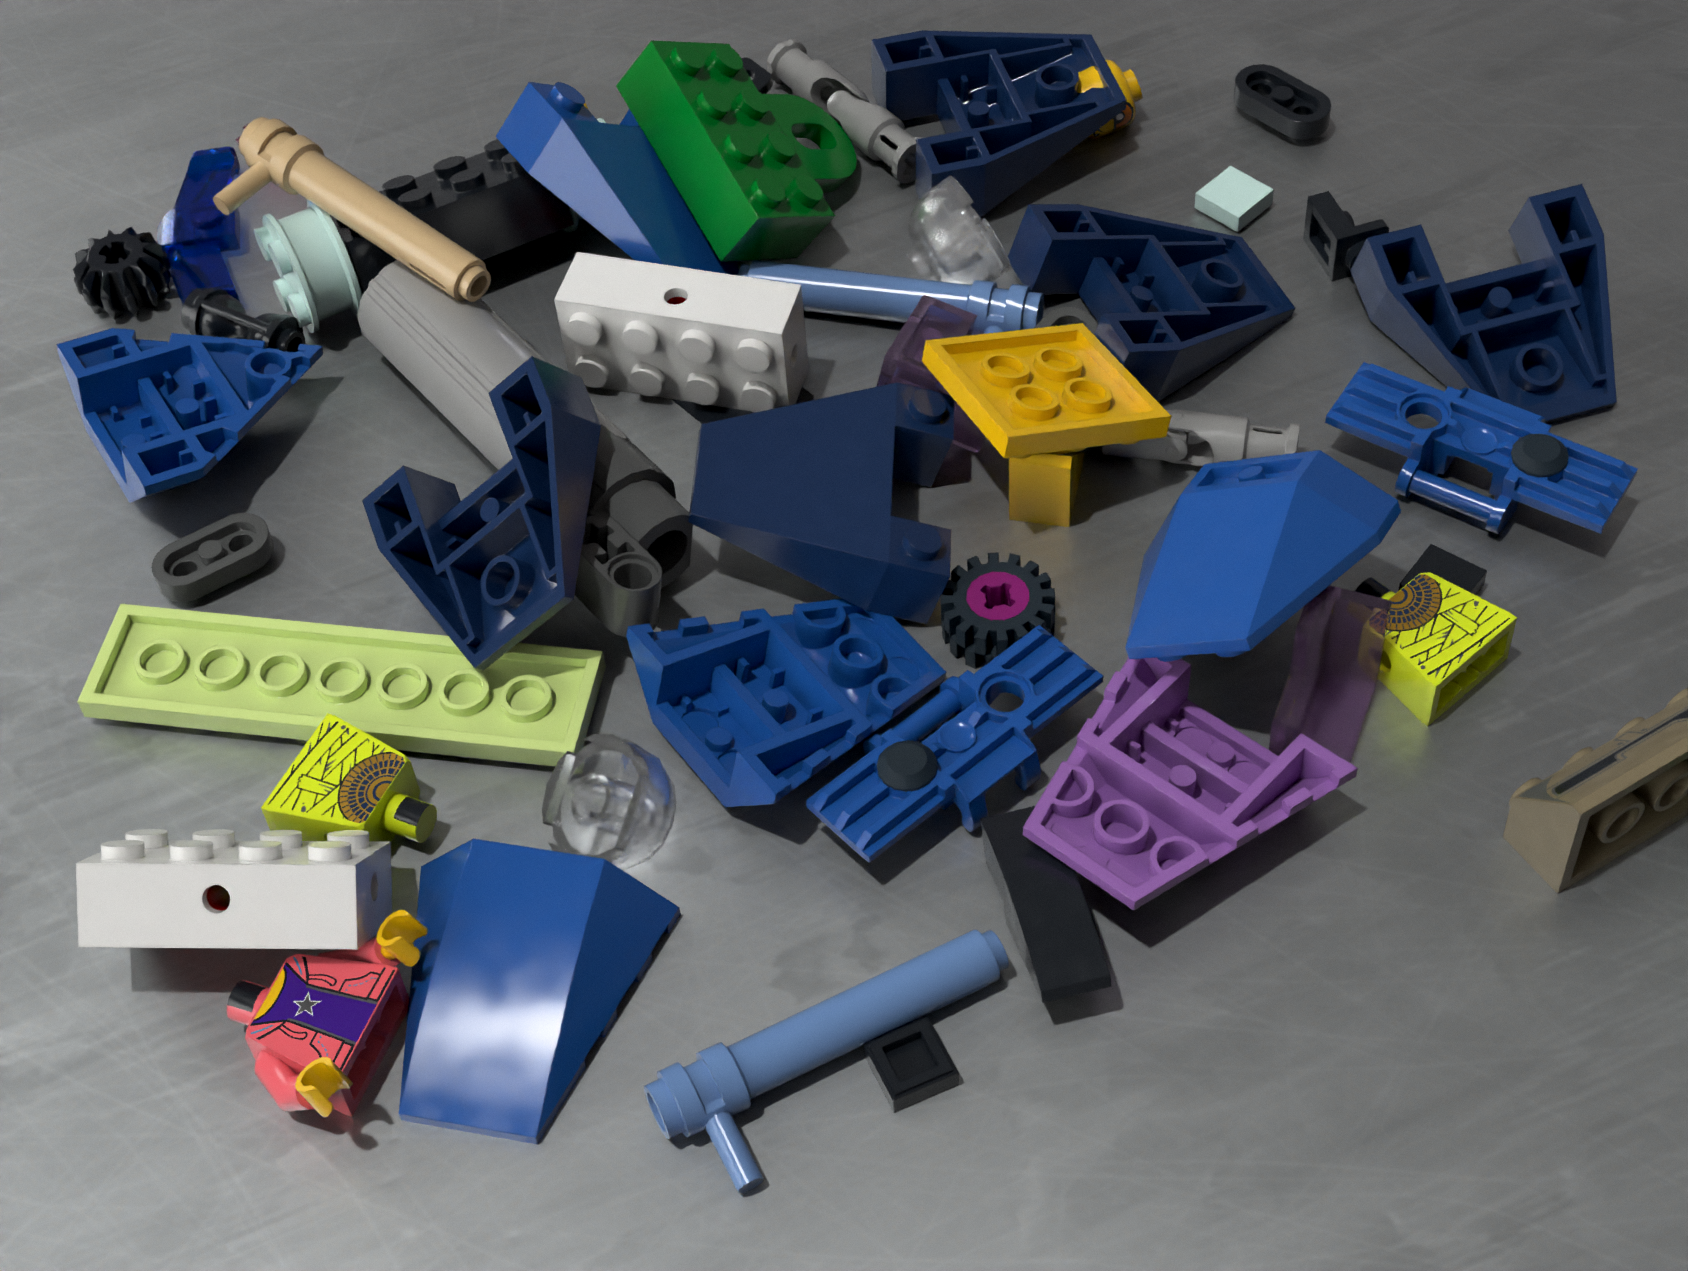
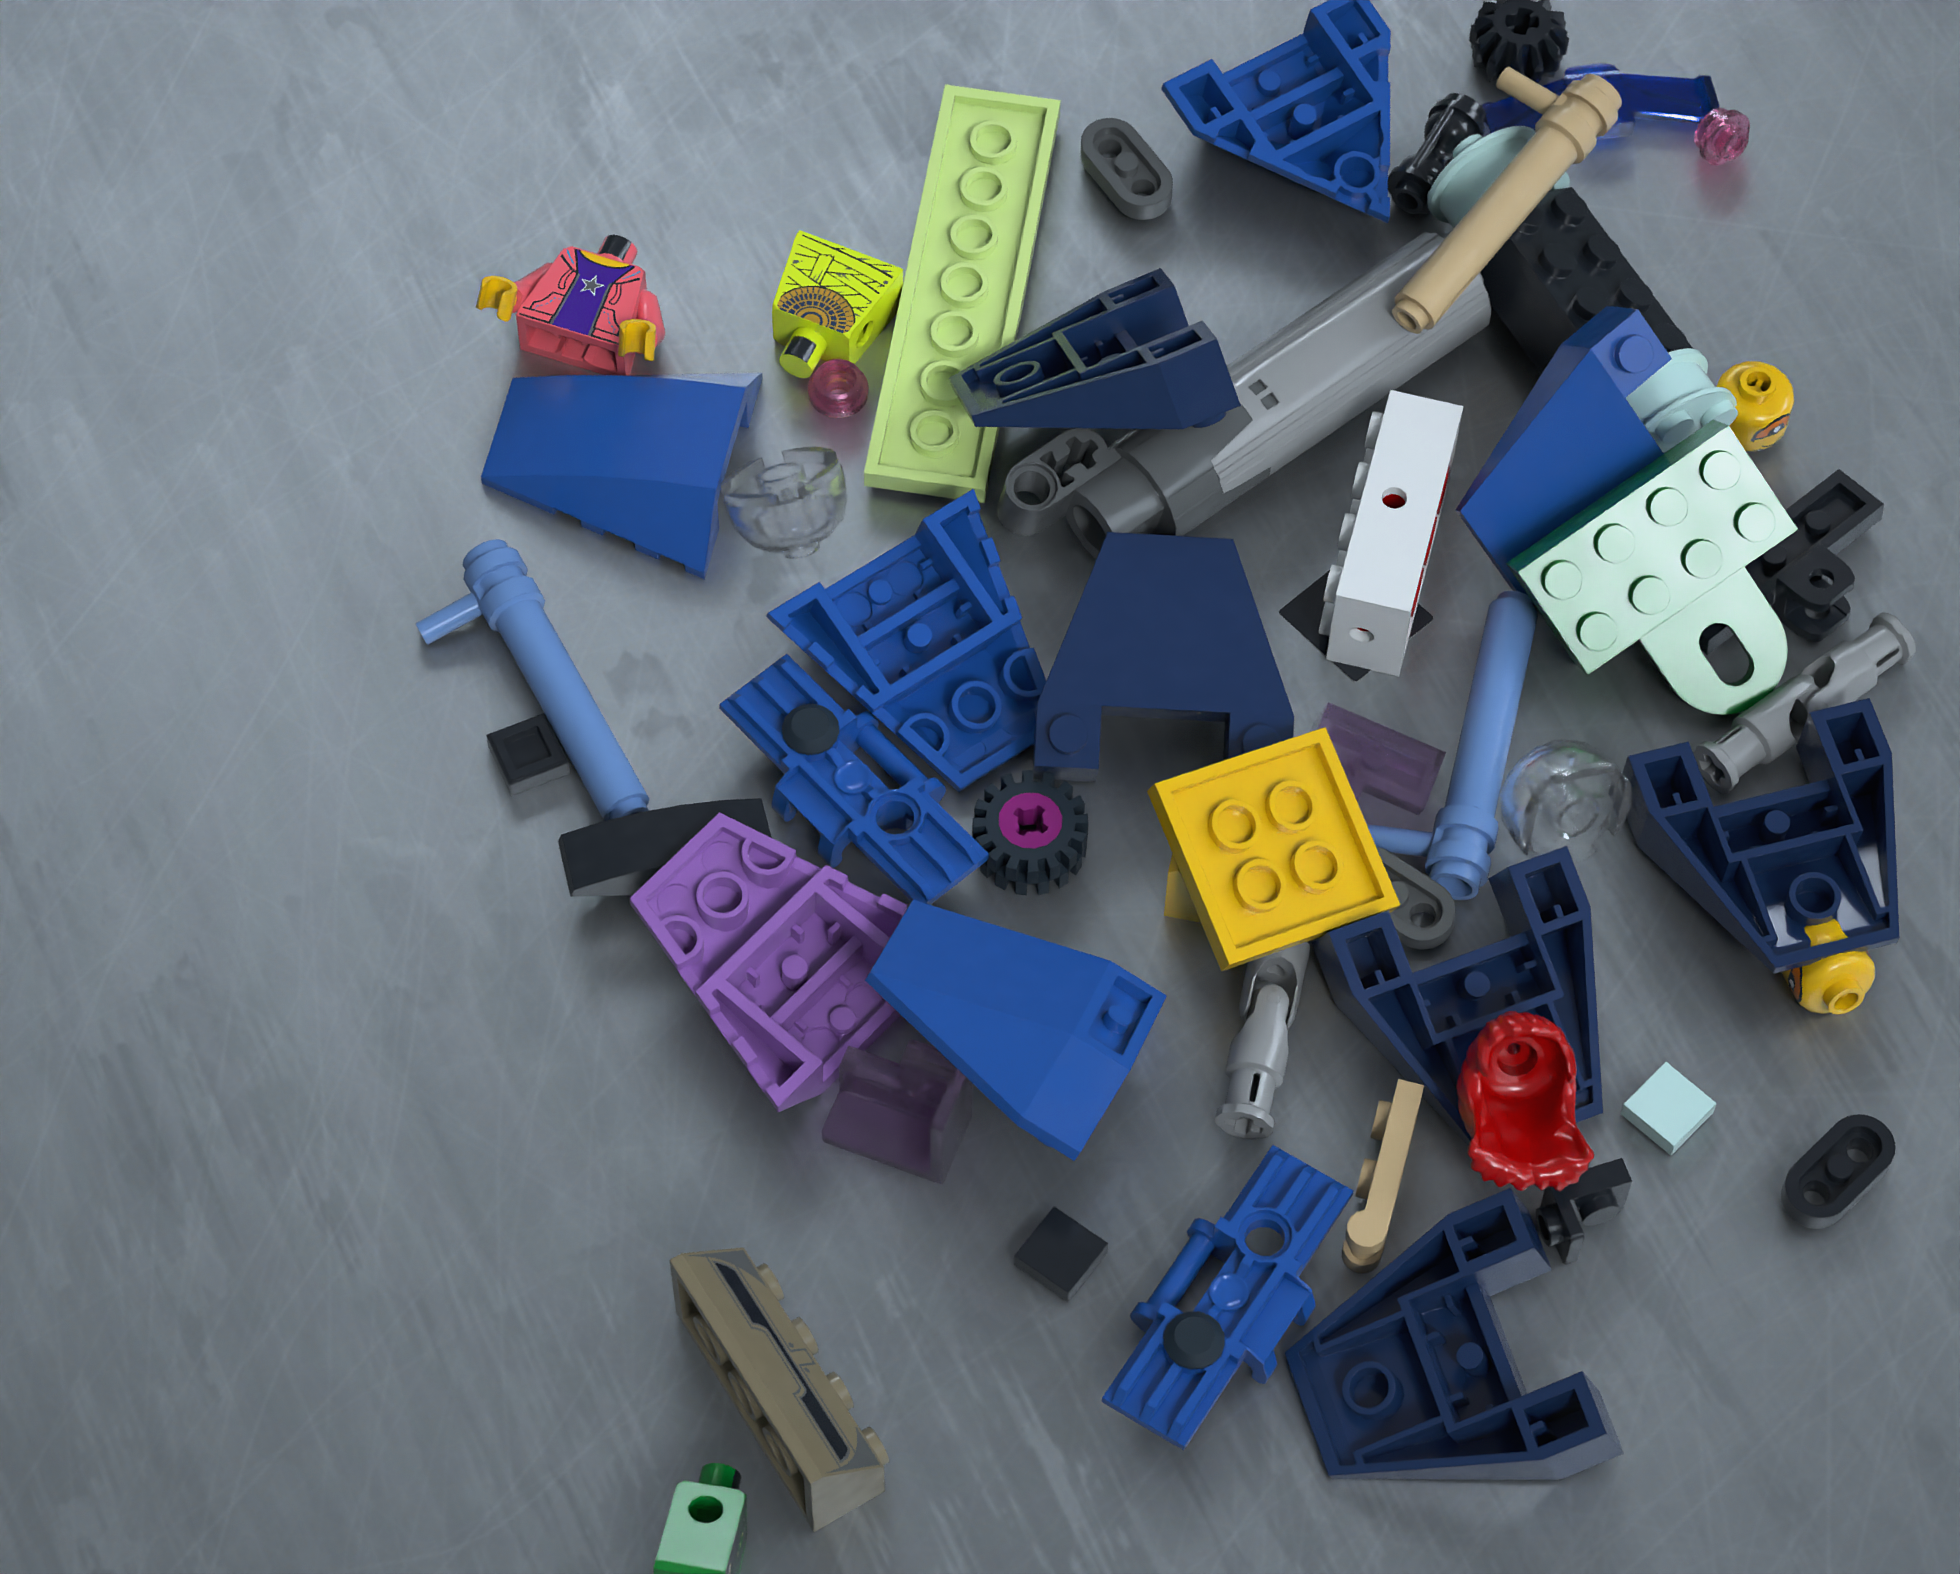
camera: 85 degrees right, 10 degrees up
white brick [76,829,392,950] -> none
neon yellow torso [1349,572,1517,726] -> none
none -> clear pink plate [808,359,869,418]
none -> tan plate [1342,1079,1424,1273]
none -> red piece [1456,1011,1595,1191]

